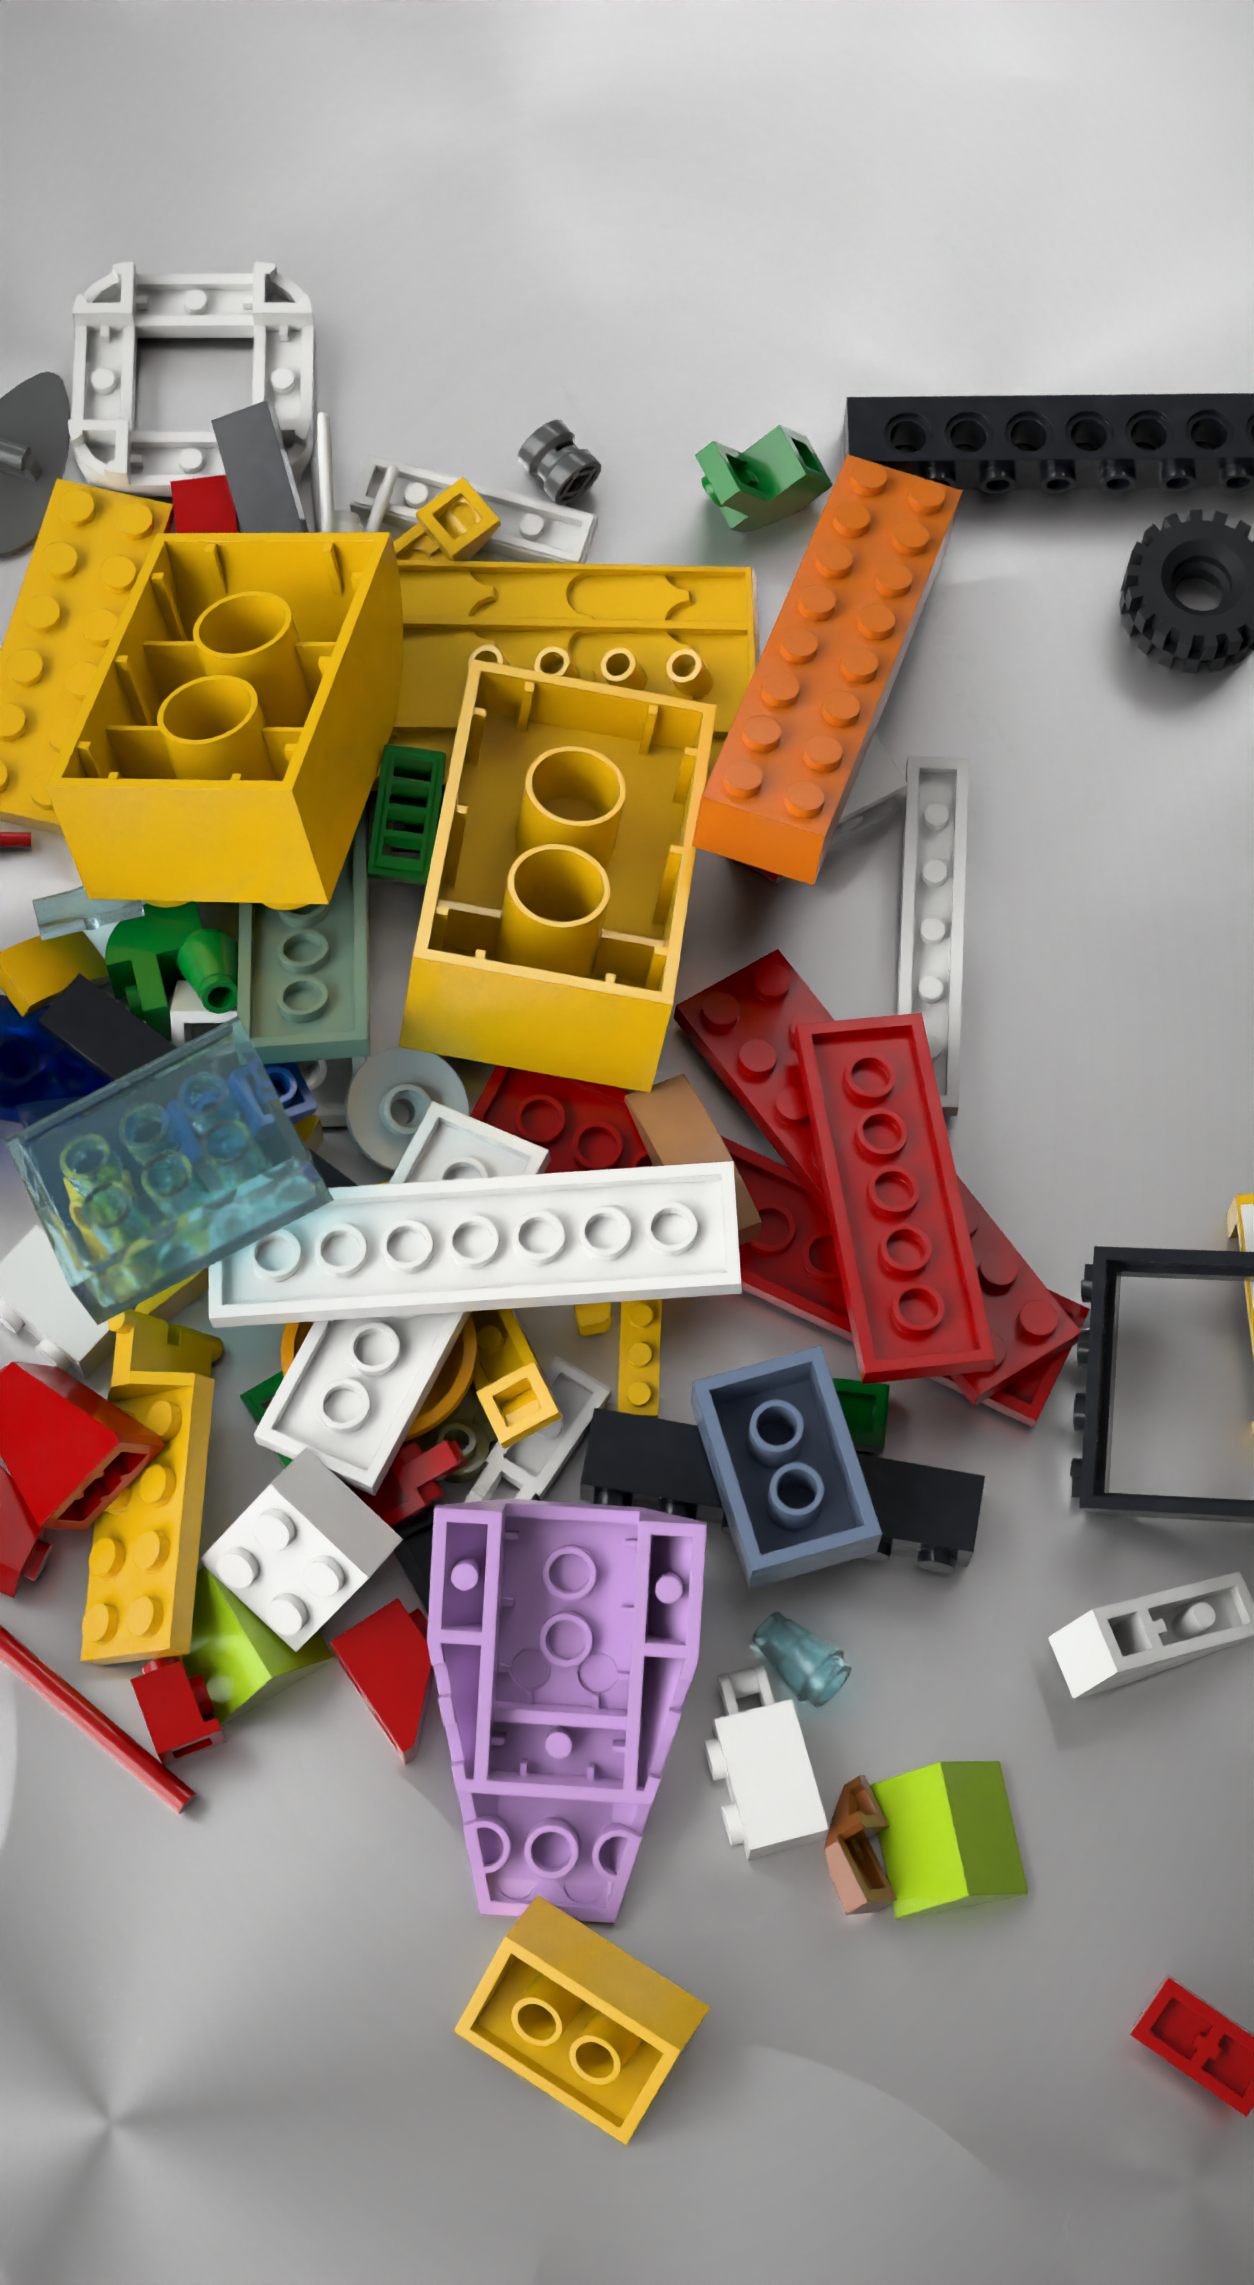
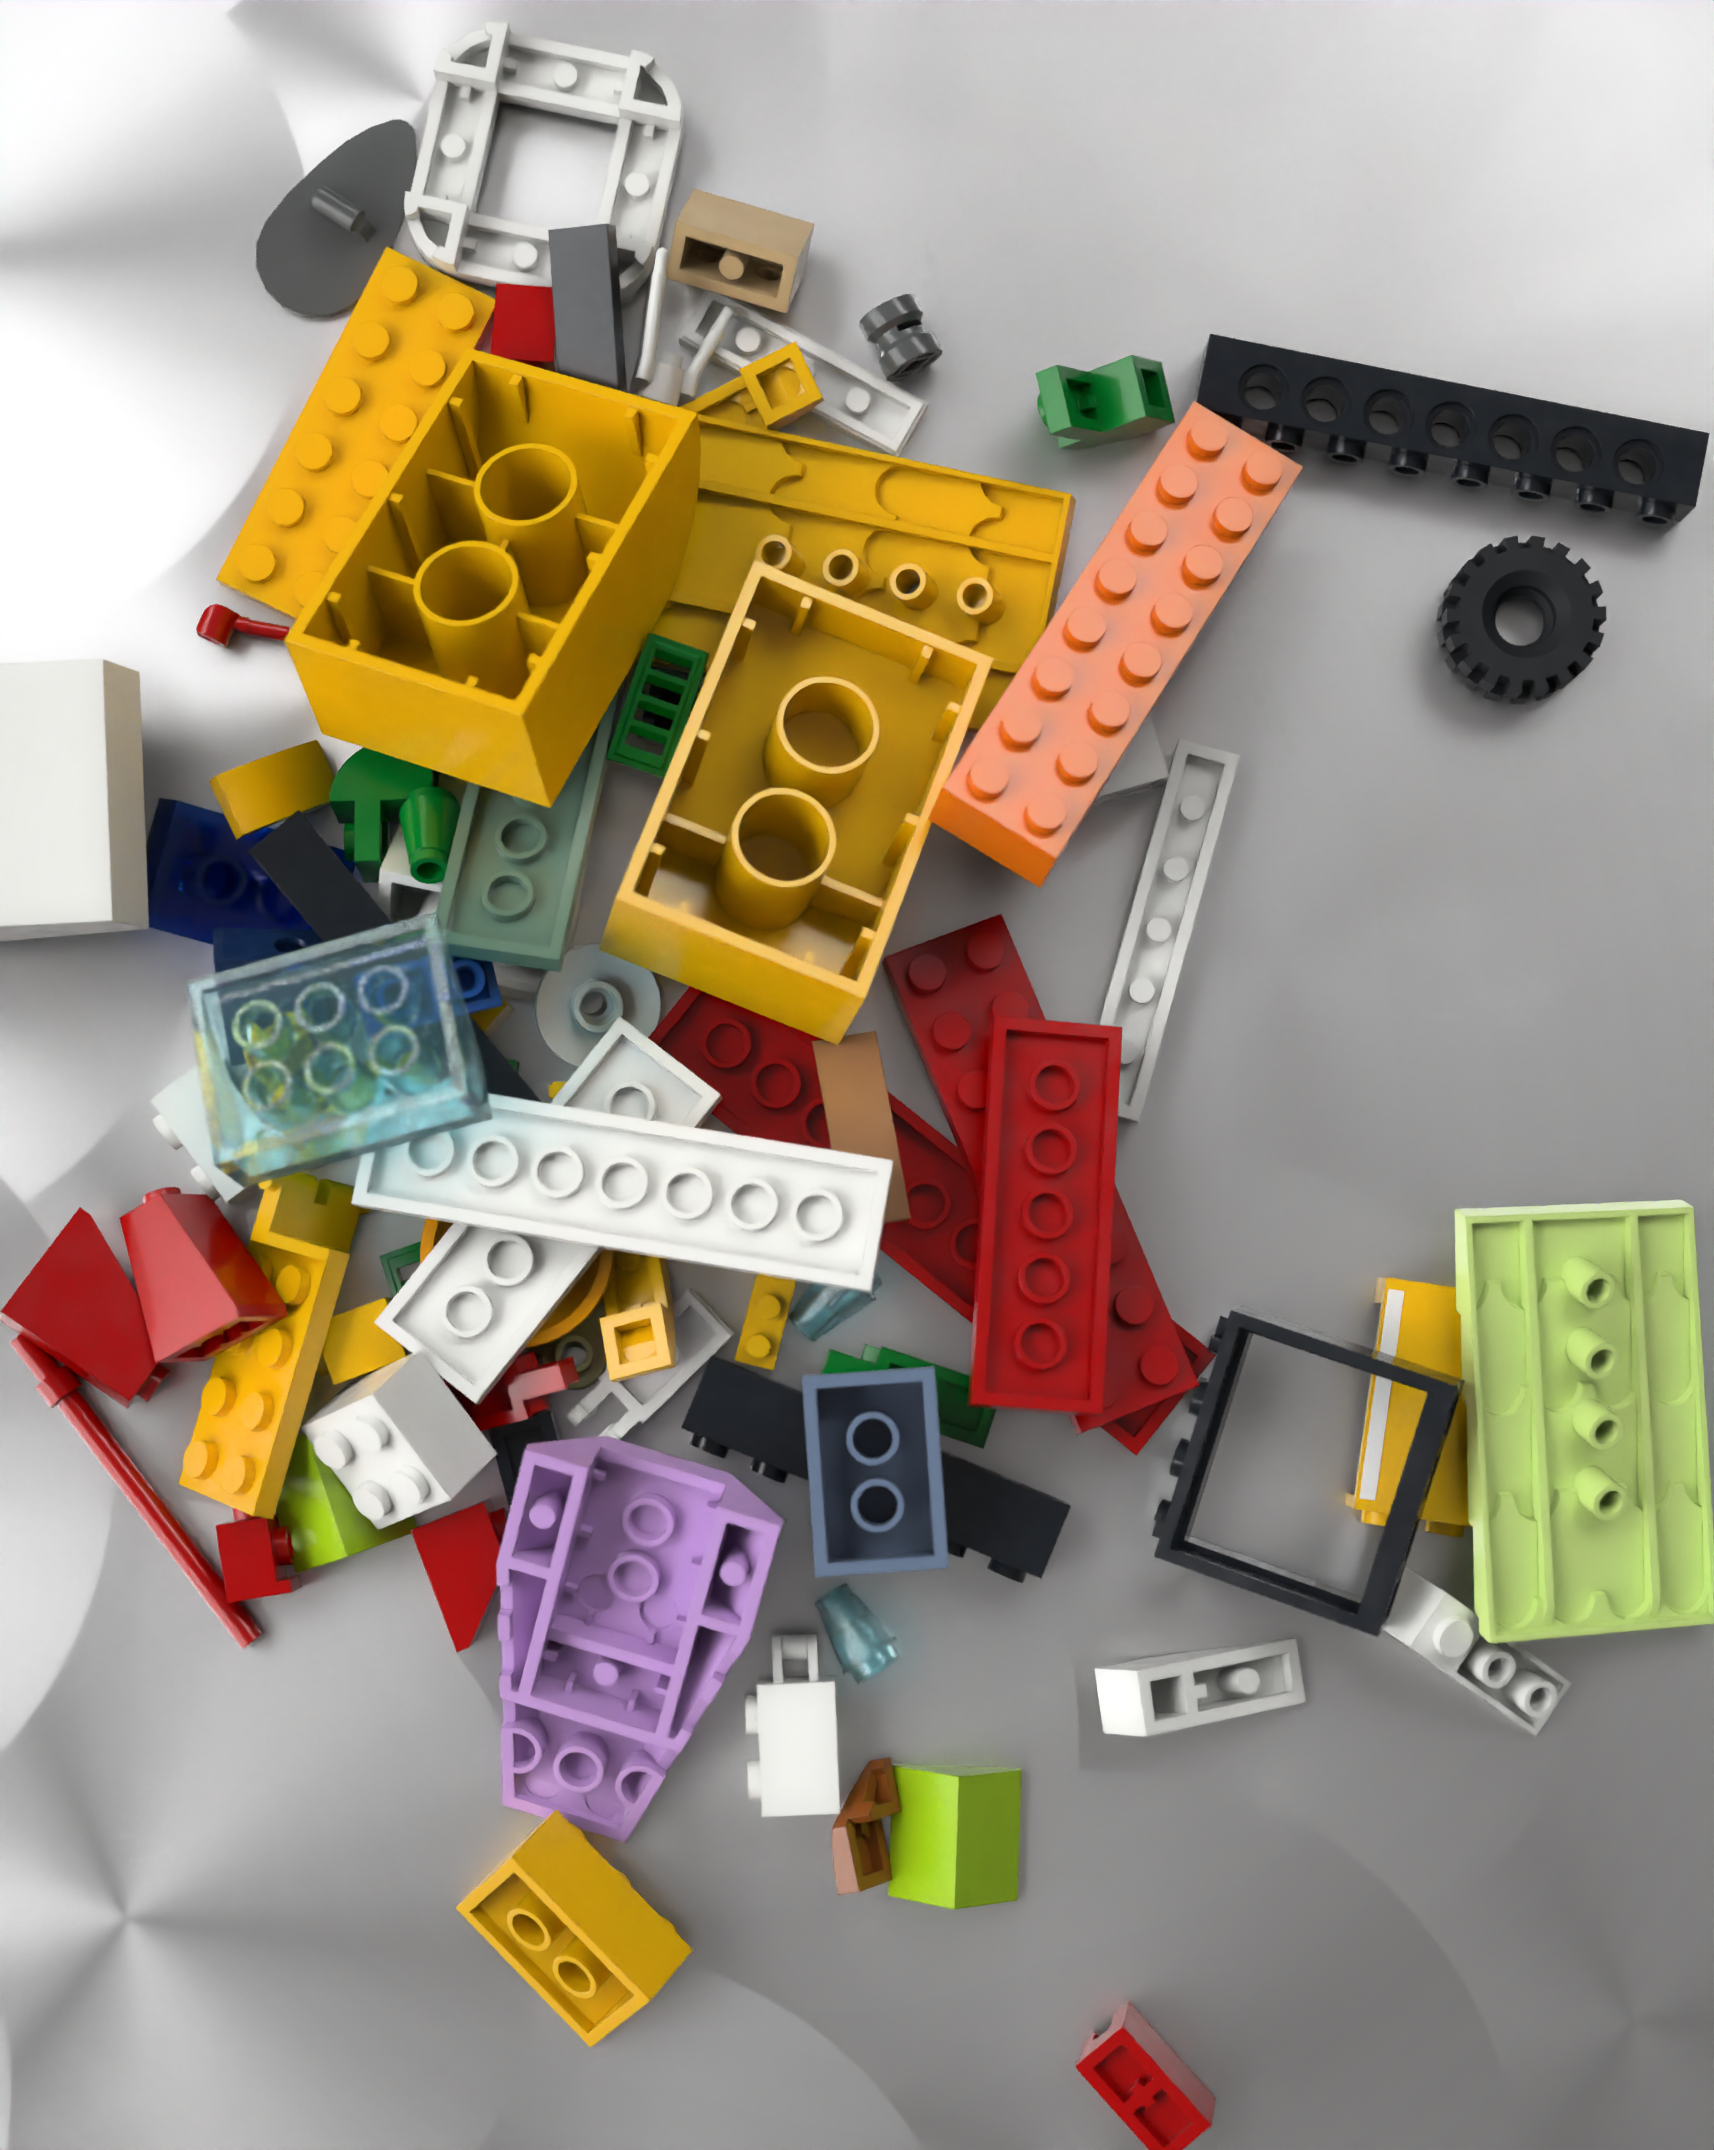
camera: 15 degrees right, 15 degrees up
clear light blue piece [32,886,145,940] -> none
none -> yellow brick [317,1297,409,1385]
none -> tan brick [666,189,815,313]
none -> clear light blue cone [788,1272,883,1342]

